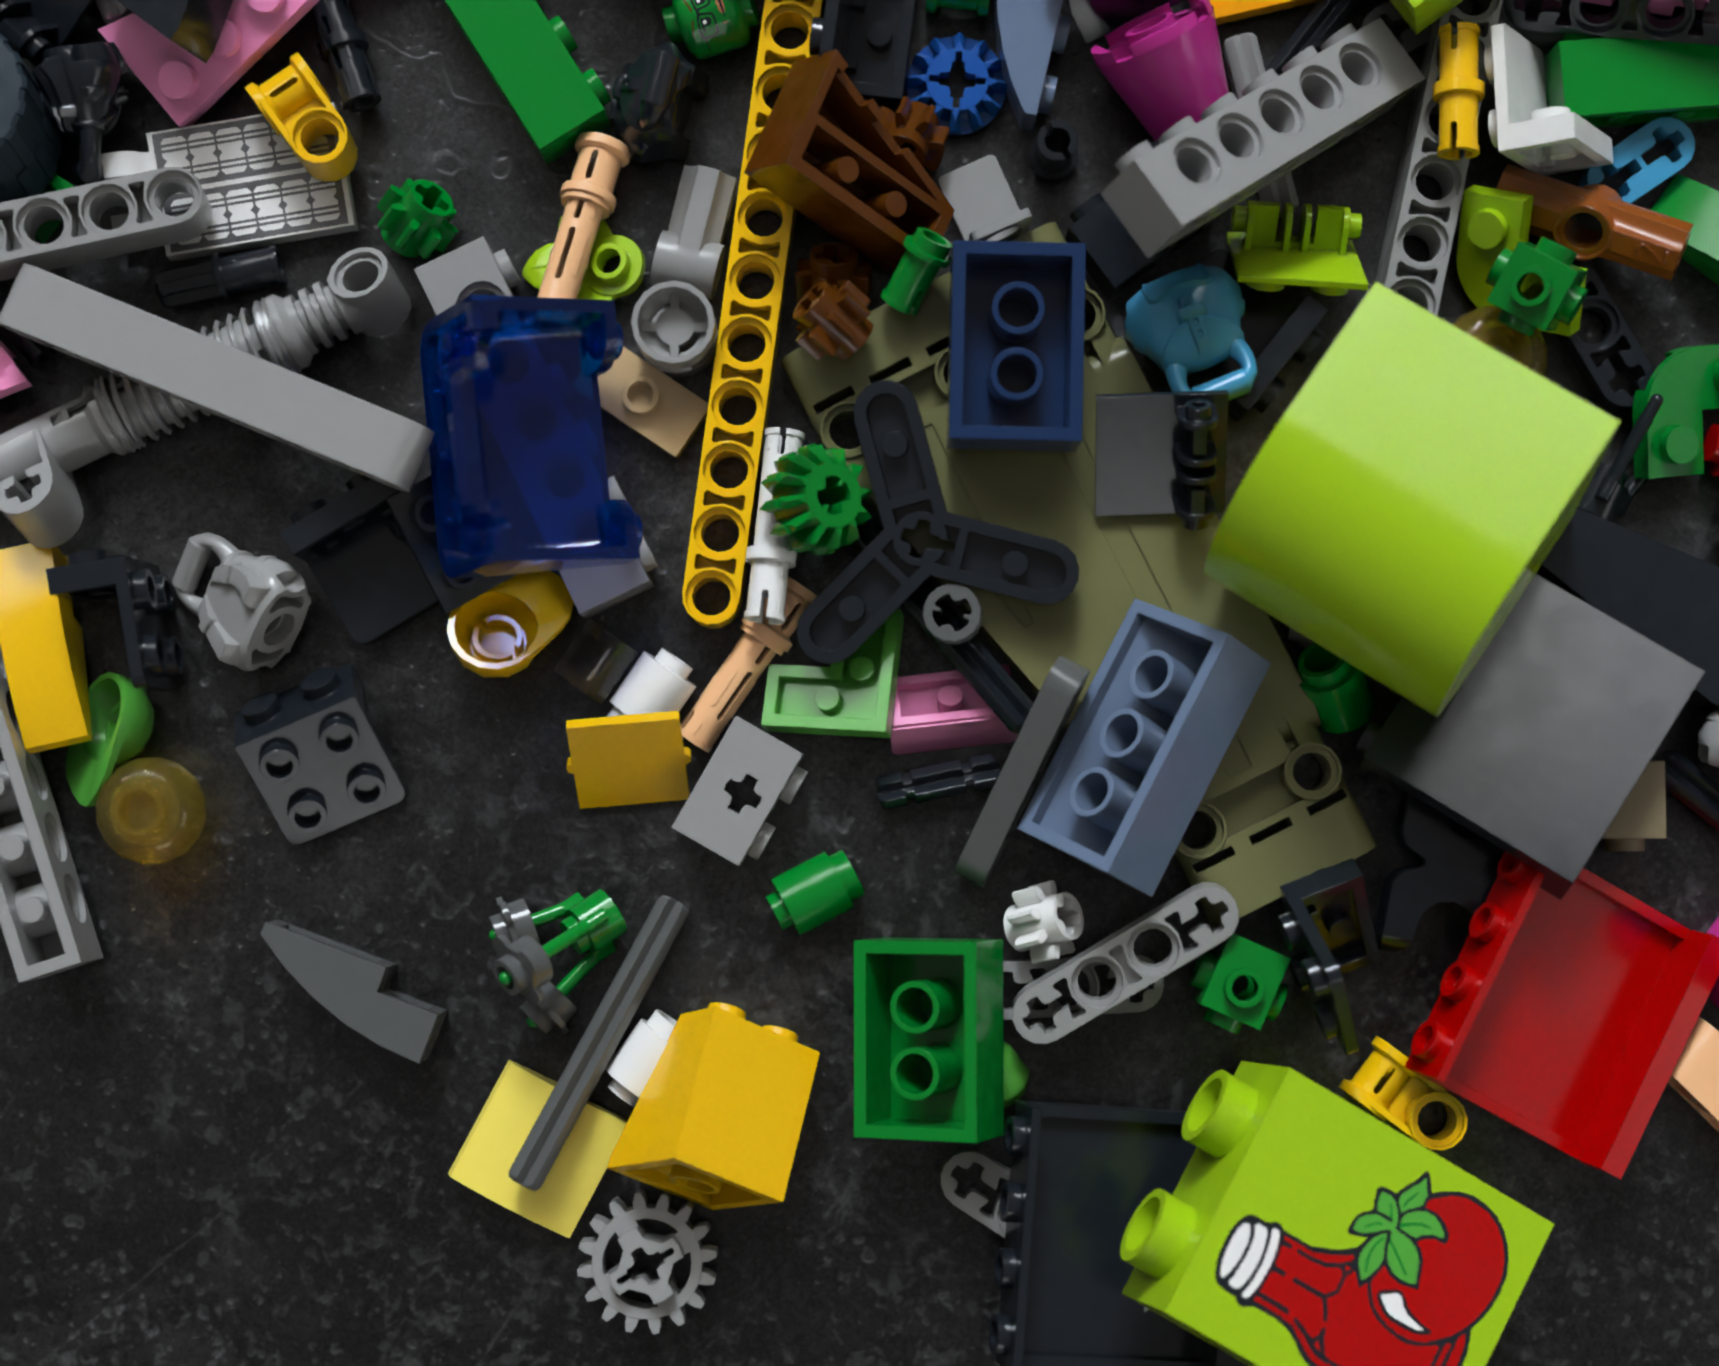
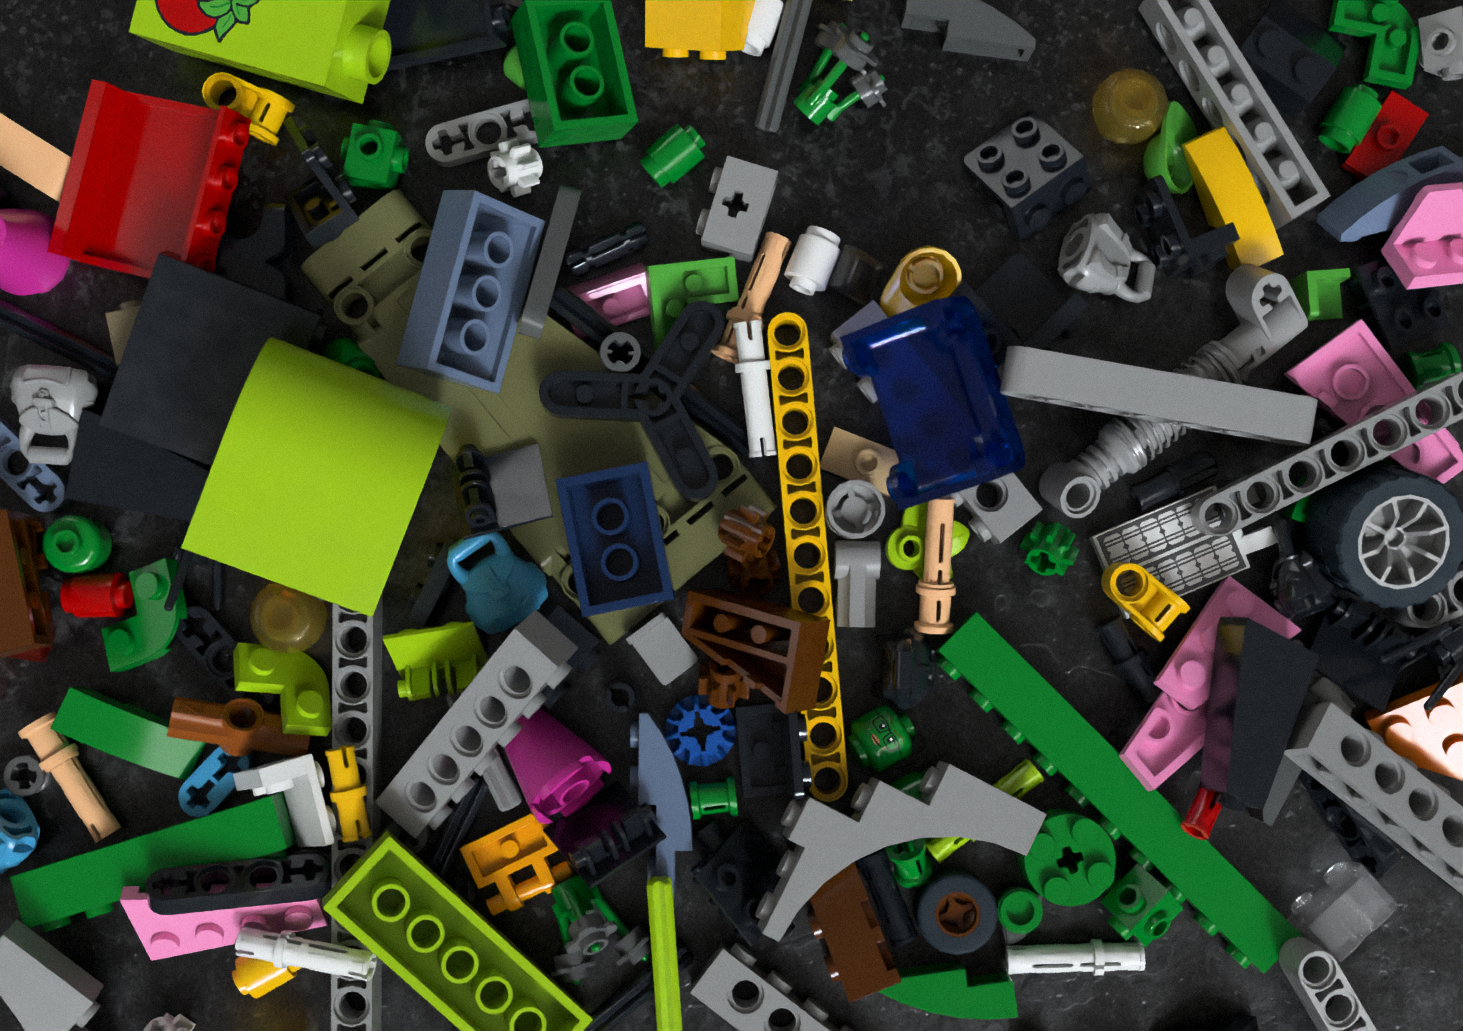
camera: 170 degrees right, 0 degrees up
yellow piece [566,711,691,809] -> none
green gear [760,443,873,556] -> none
green pin [881,227,952,316] -> none
light grey beam [1012,882,1239,1044] -> none
green brick [1486,236,1588,336] -> none

